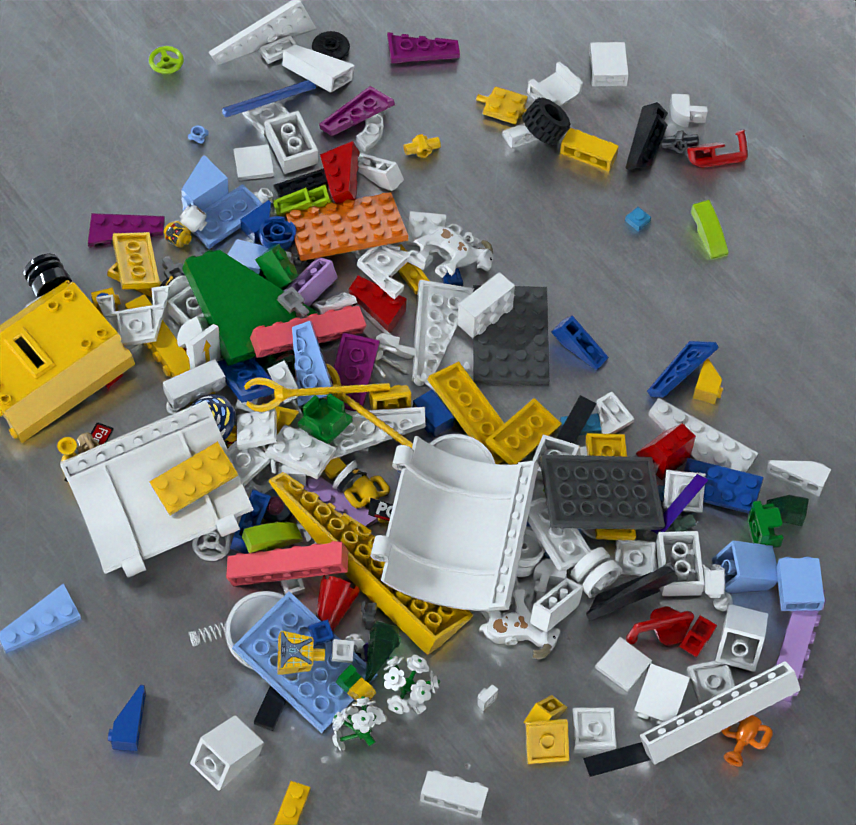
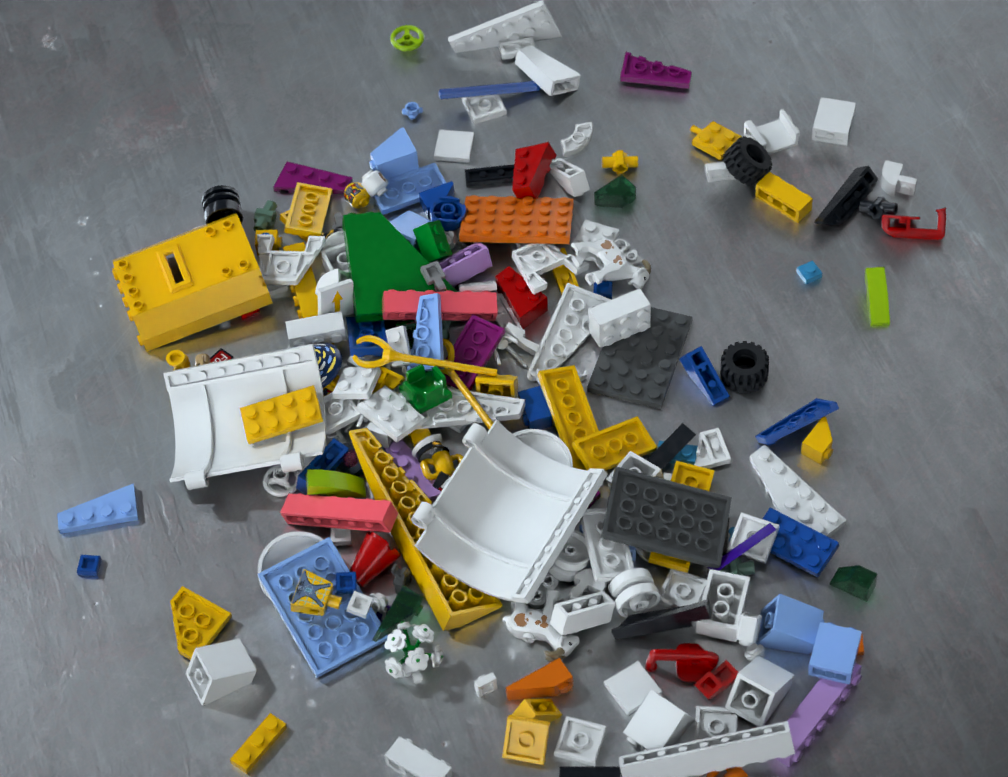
camera: 25 degrees right, 5 degrees down
blue slope [108,685,146,751] -> none
white piece [189,621,227,647] -> none
white plate [254,188,274,203] -> none
black tile [254,685,287,731] -> none
white brick [265,111,318,174] -> none
lime slope [273,185,333,217] -> none
black wheel [312,31,350,60] -> none
magenta wing [319,86,395,136] -> none
white plant [332,696,387,751] -> none
leg [336,664,376,701] -> none
red slope [636,423,696,480] -> none
green panel [747,501,784,548] -> none
white slope [766,460,831,496] -> none
none -> blue tile [77,555,101,576]
none -> yellow plate [170,586,232,660]
none -> sand green axle [253,200,277,232]
none -> orange slope [506,658,573,700]
none -> clear green slope [594,175,636,208]
none -> black tyre [720,341,769,393]

